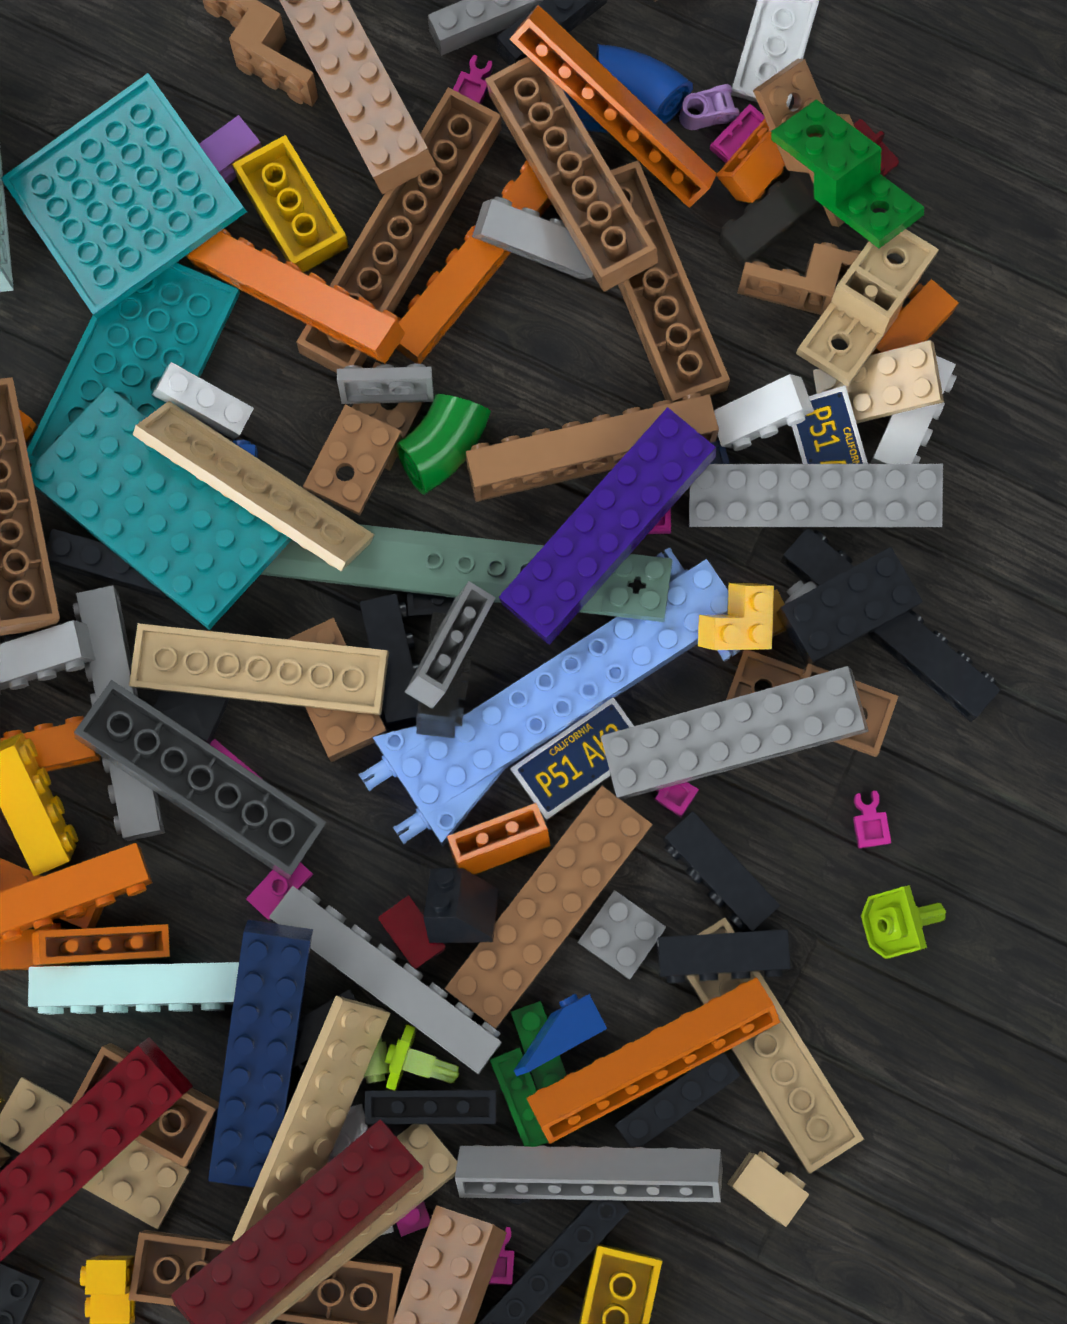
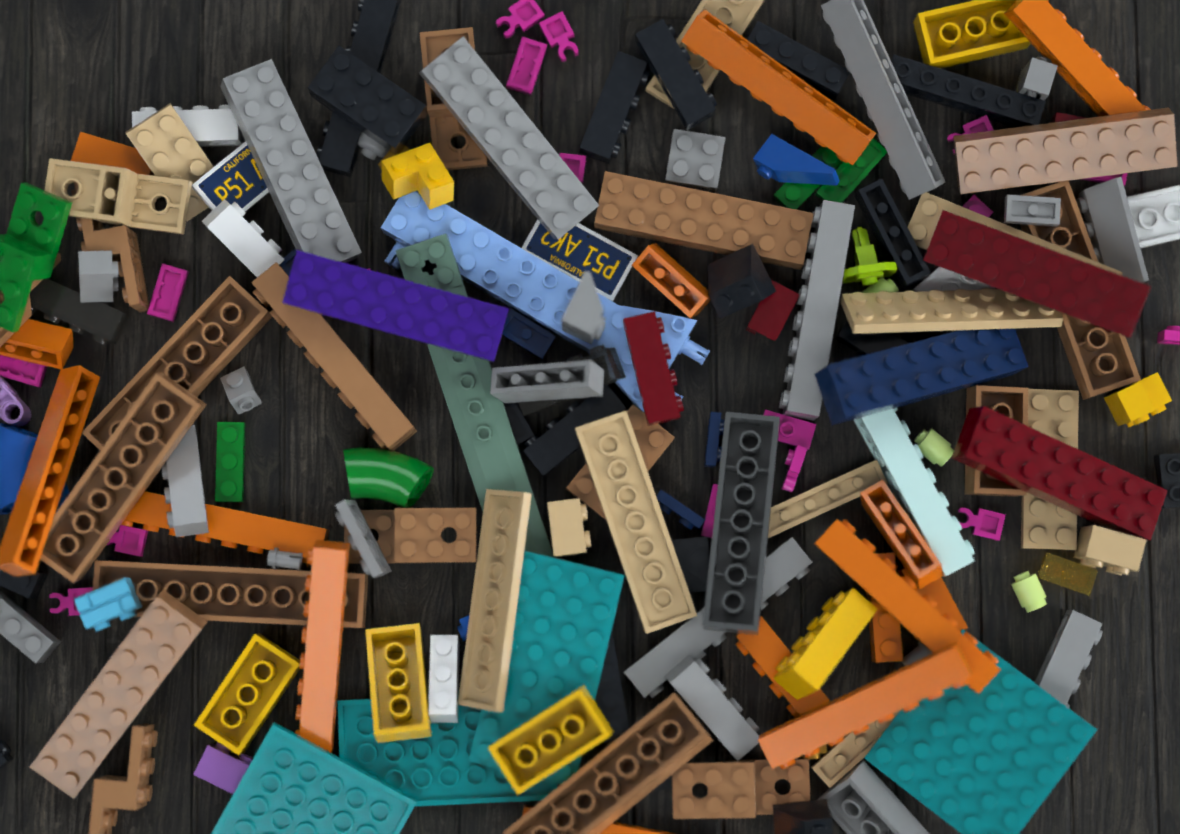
camera: 115 degrees left, 5 degrees up
none -> medium azure brick [74,577,142,632]
none -> light grey brick [78,251,118,303]
none -> dark pink plate [106,525,148,557]
none -> dark pink plate [147,263,189,322]
none -> green plate [215,422,246,502]
none -> light grey bracket [220,366,262,414]
none -> light grey pin [267,548,303,570]
none -> yellow brick [365,623,432,743]
none -> yellow brick [488,685,614,795]
none -> dark blue plate [502,309,556,360]
none -> dark pink plate [506,37,547,95]
none -> dark pink plate [539,11,578,62]
none -> tan brick [547,498,591,557]
none -> light grey slope [561,270,606,344]
none -> dark red brick [623,311,684,426]
none -> dark blue plate [656,490,705,530]
none -> dark blue plate [704,412,725,468]
none -> tan plate [768,459,888,538]
none -> dark pink plate [781,445,808,492]
none -> yellowish green brick [914,428,954,467]
none -> dark pink plate [958,508,1006,541]
none -> light grey plate [1004,195,1061,226]

